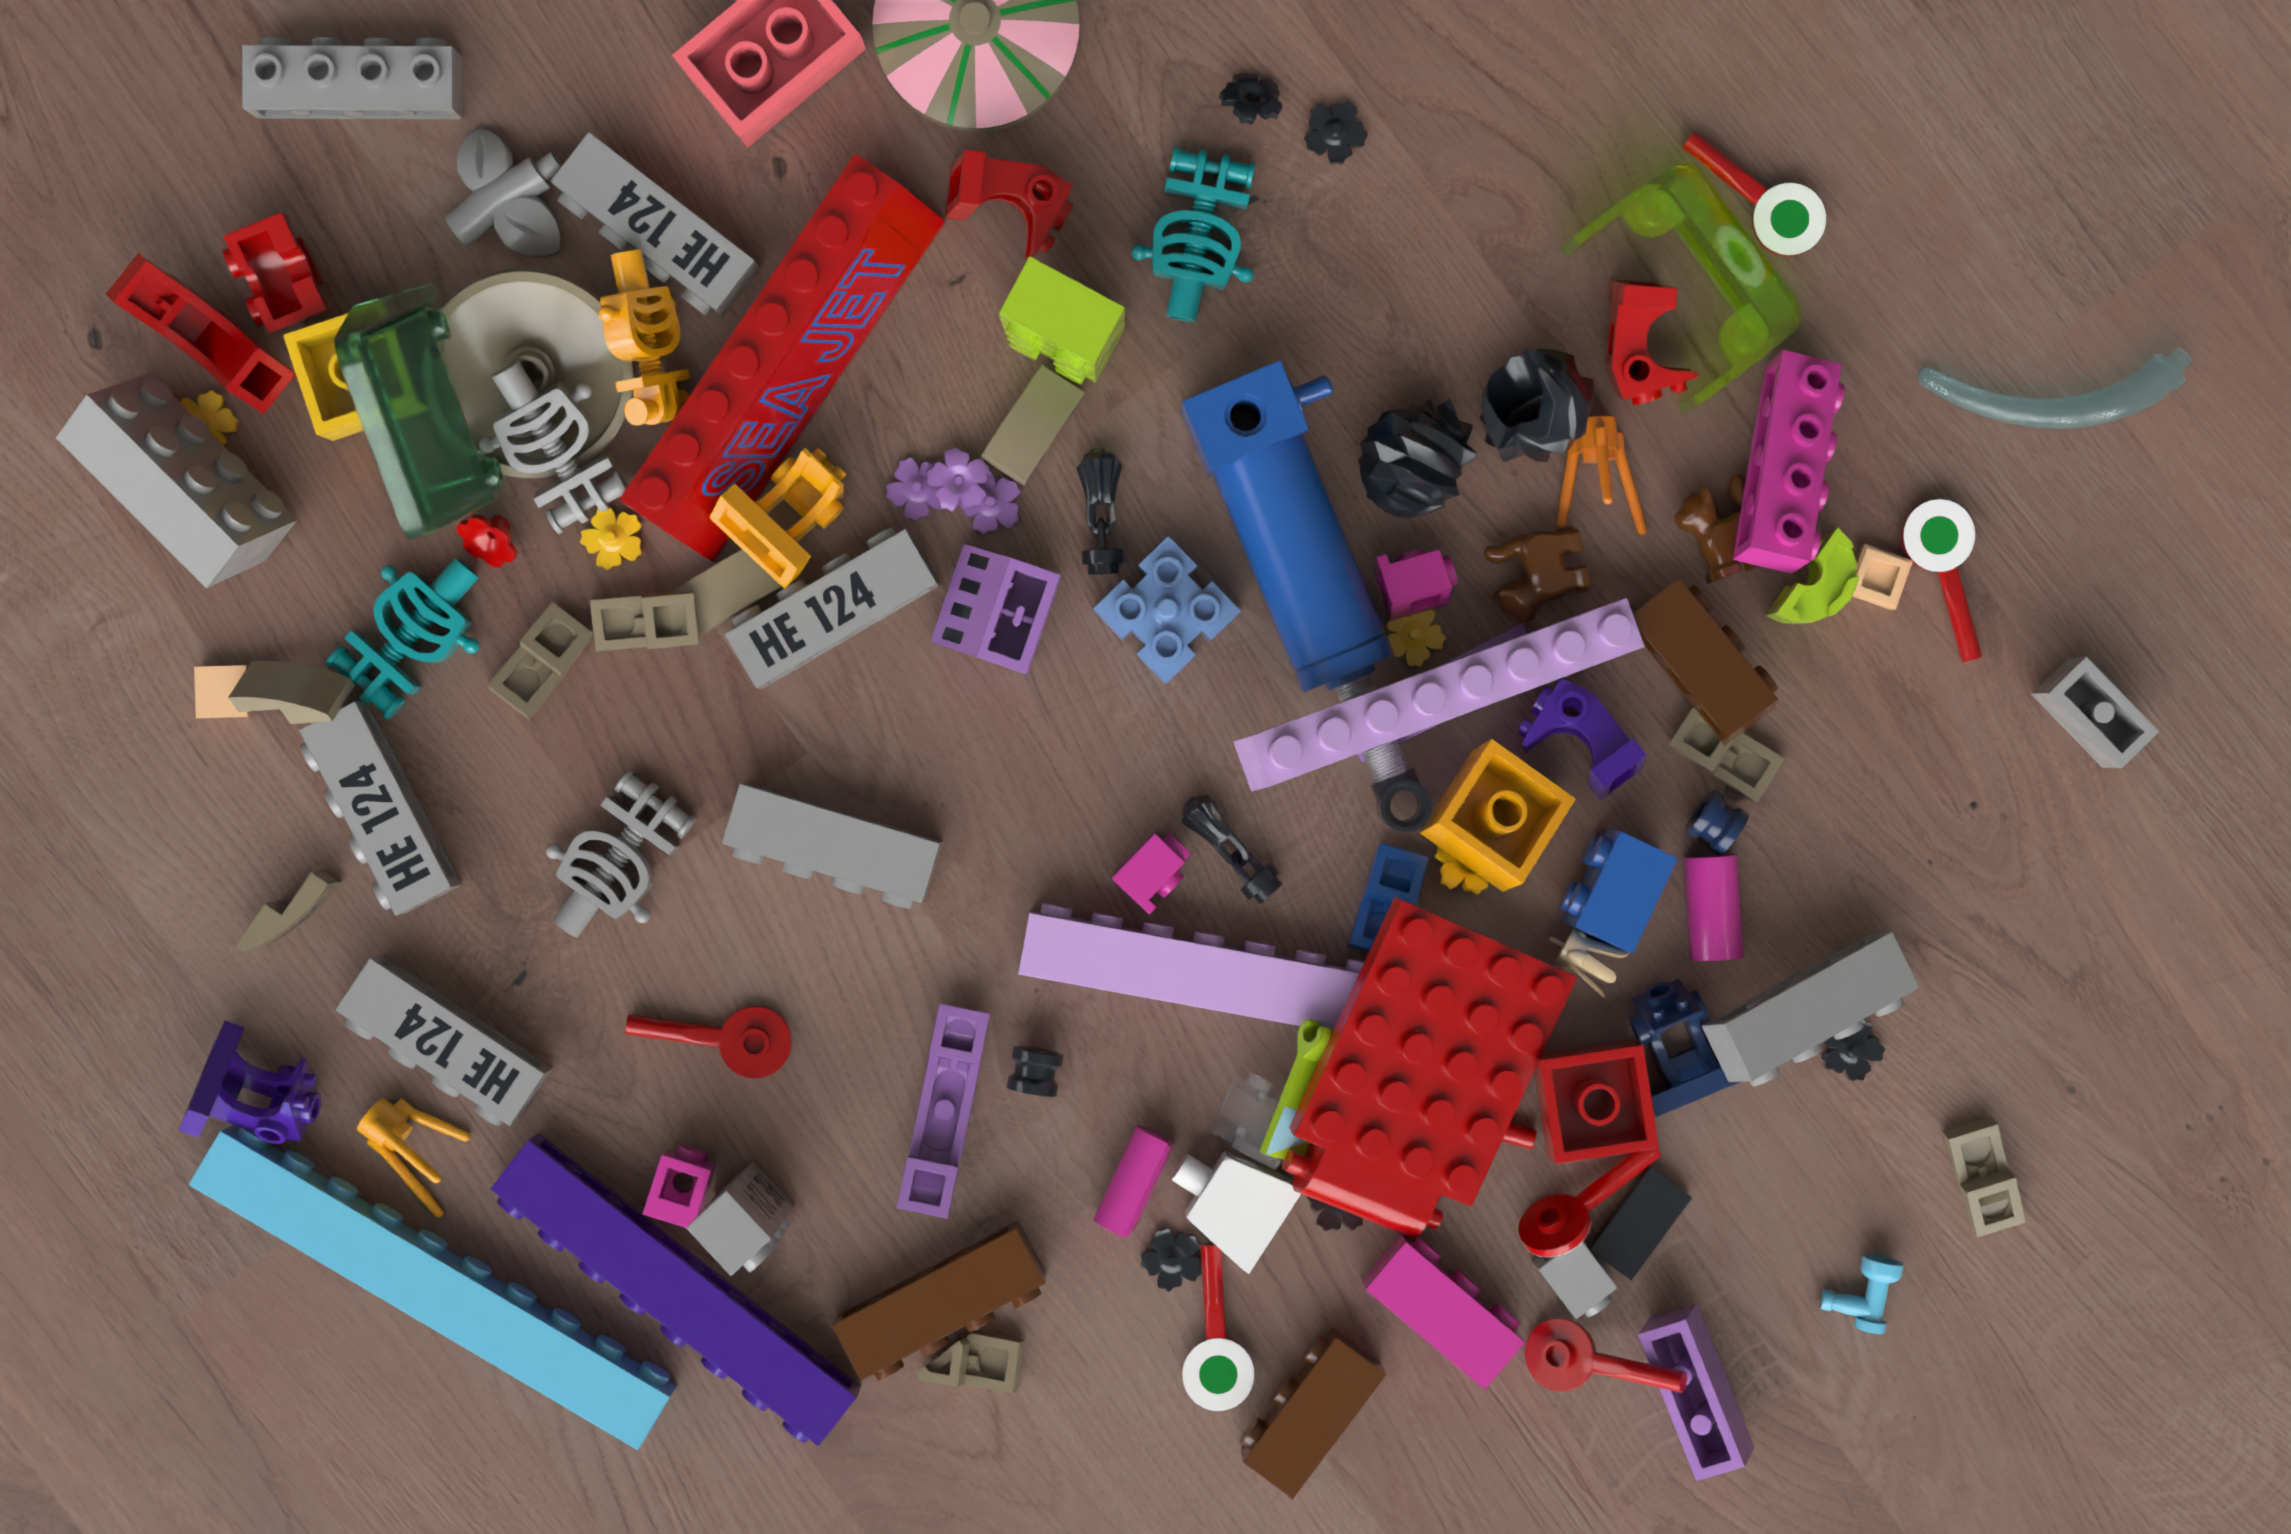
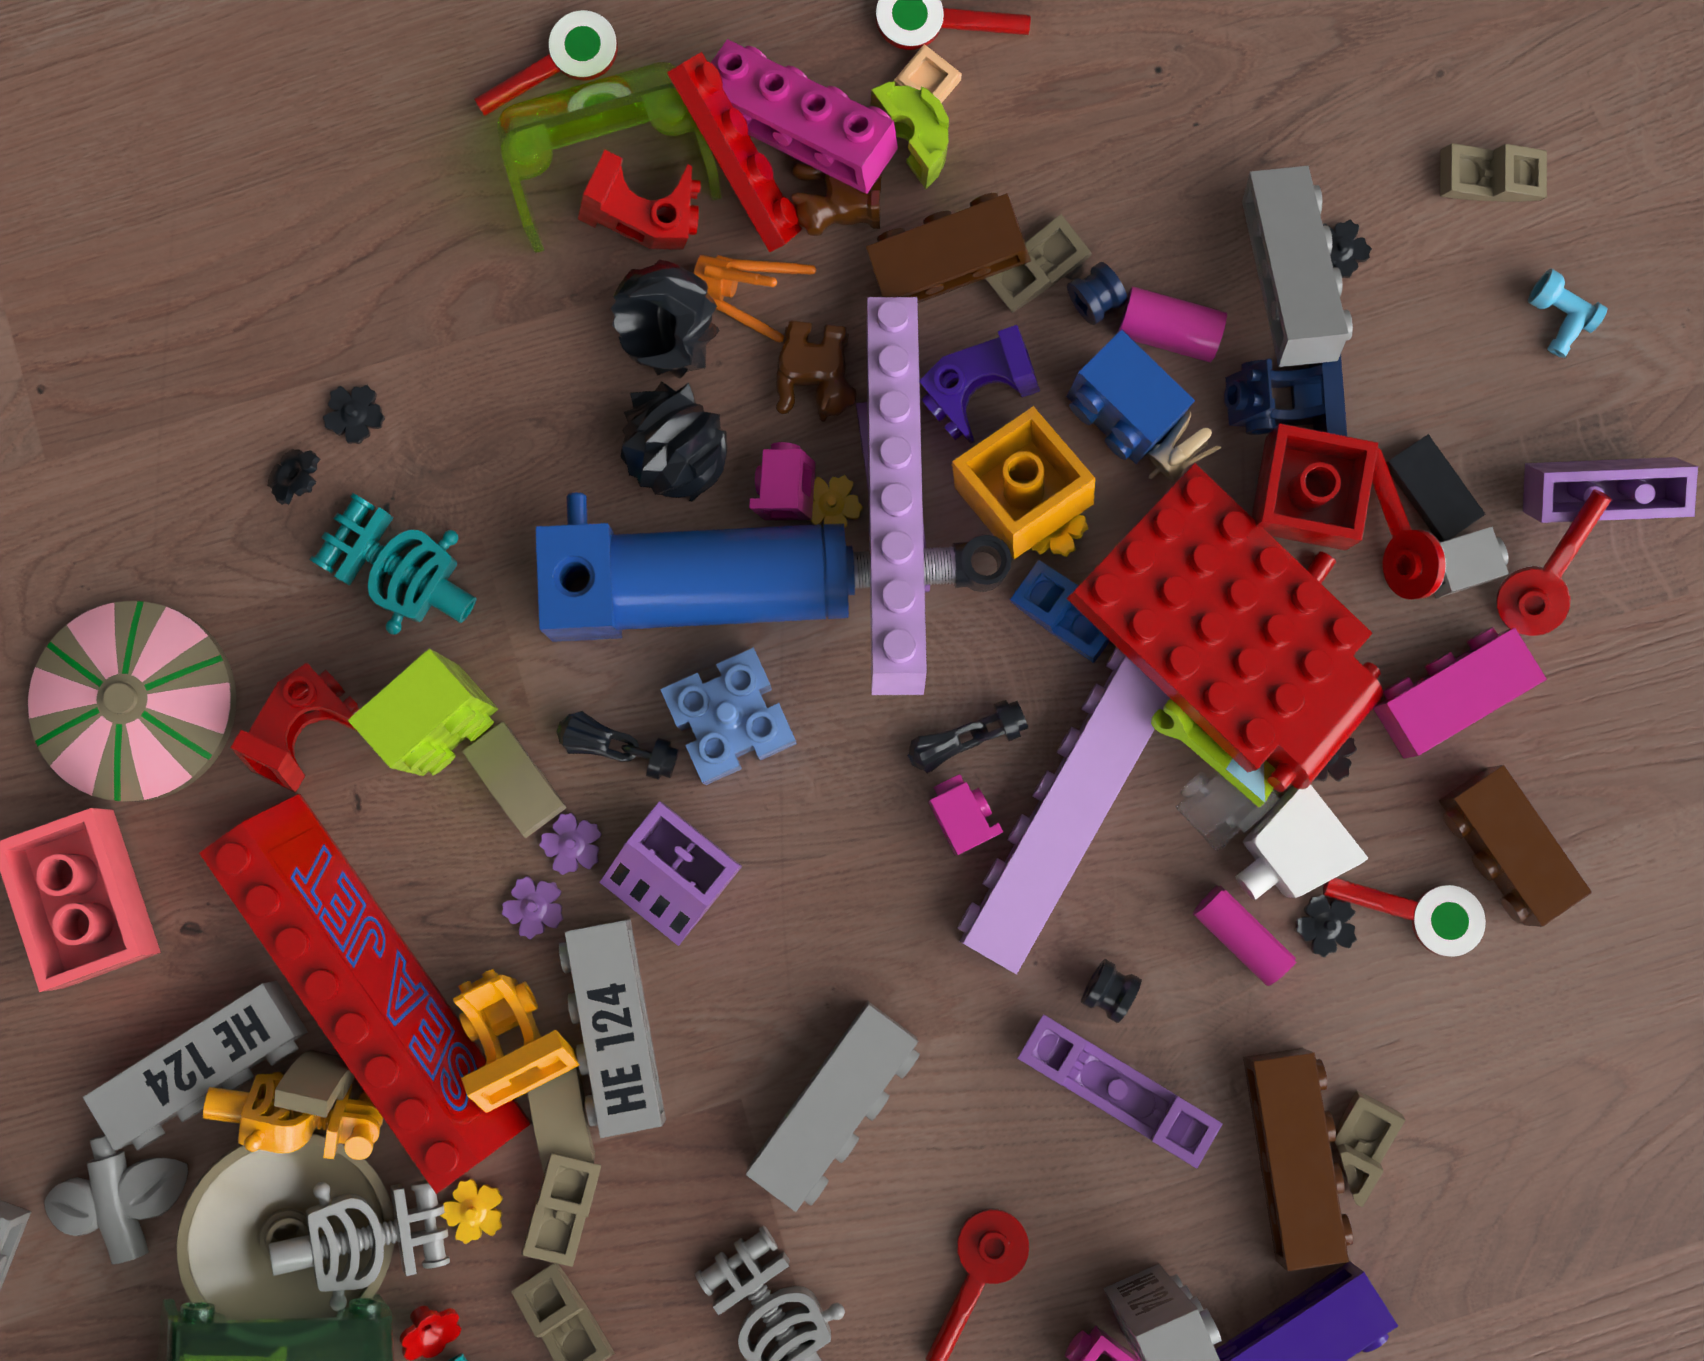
camera: 75 degrees left, 5 degrees down
medium lavender plant [927,447,989,512] -> none
none -> dark tan slope [274,1050,355,1118]
none -> red plate [667,52,802,253]

